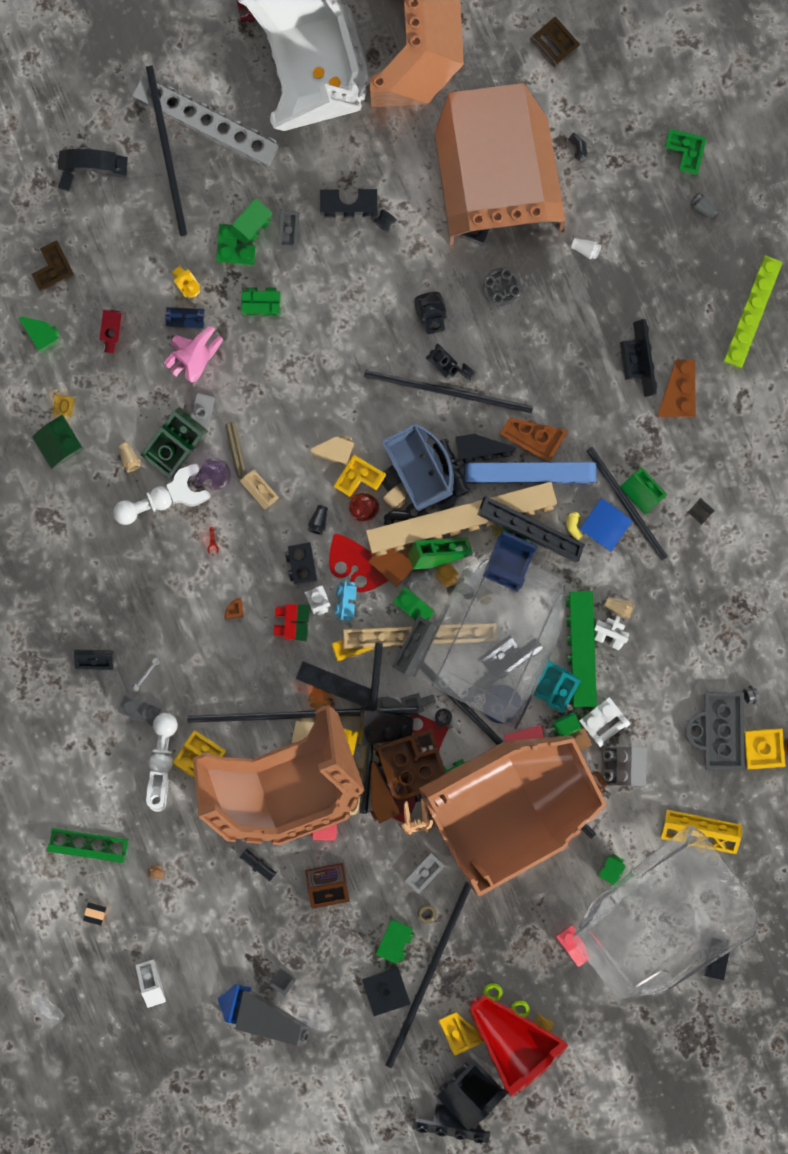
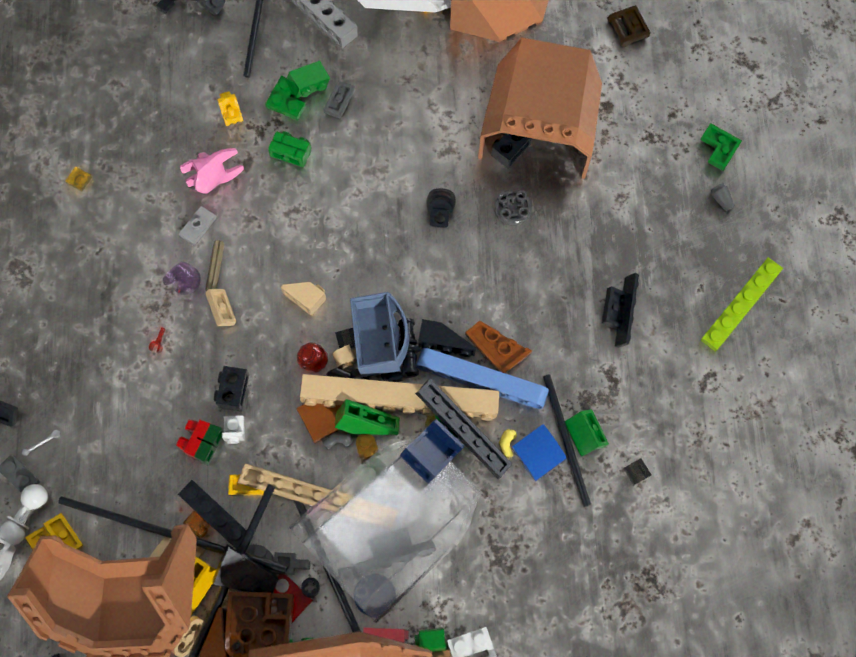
camera: 15 degrees right, 15 degrees down
green slope [19,316,60,353] -> none
dark brown plate [32,240,75,292] -> none
dark green slope [32,415,85,469] -> none
dark red torso [99,309,126,354] -> none
white piece [113,464,211,525] -> none
tan cone [118,442,141,472] -> none
dark green slope [141,407,208,479] -> none
dark blue hinge [165,307,205,328] -> none
dark orange tile [225,598,244,619] -> none
black cone [308,505,328,535] -> none
black arch [320,189,378,219] -> none
red piece [329,534,389,592] -> none
yellow plate [333,455,386,498] -> none
medium azure hinge [334,581,357,621] -> none
black piece [364,370,533,413] -> none
black wheel [373,209,397,233] -> none
dark grey plate [392,616,436,676] -> none
green slope [393,587,435,621] -> none
black hips [425,343,460,378] -> none
black bush [458,363,476,381] -> none
teal slope [531,659,581,713] -> none
green brick [565,591,597,708] -> none
black arm [568,132,588,161] -> none
white cone [571,238,601,260] -> none
white hips [594,616,630,650] -> none
tan cone [605,597,635,619] -> none
dark orange wing [657,360,696,417] -> none

